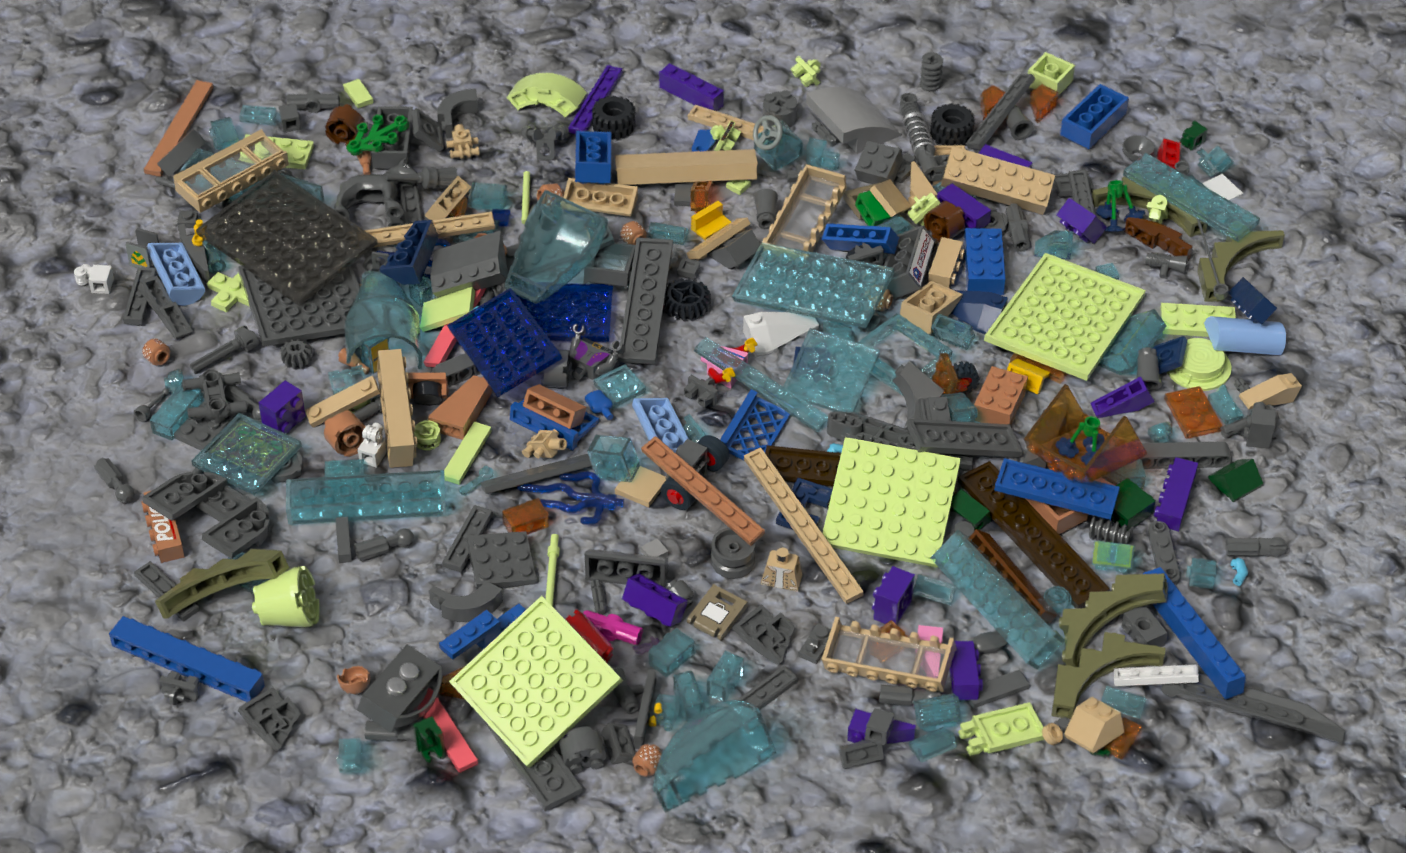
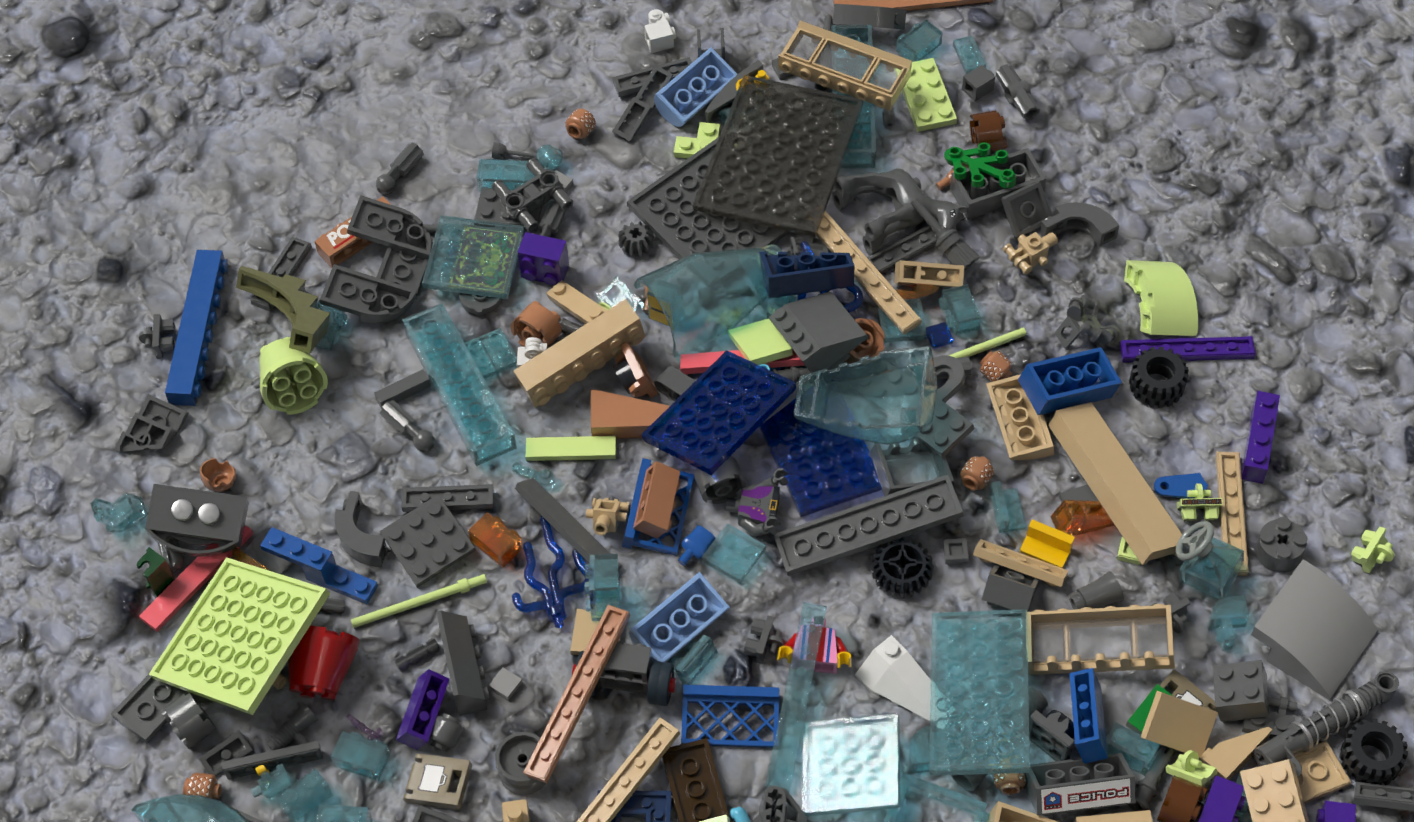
camera: 70 degrees right, 10 degrees up
dark grey piece [190,326,259,374] -> none
yellowish green tile [343,79,373,108] -> none
yellowish green wheel [414,420,441,450] -> none
dark pink piece [583,610,643,645] -> none

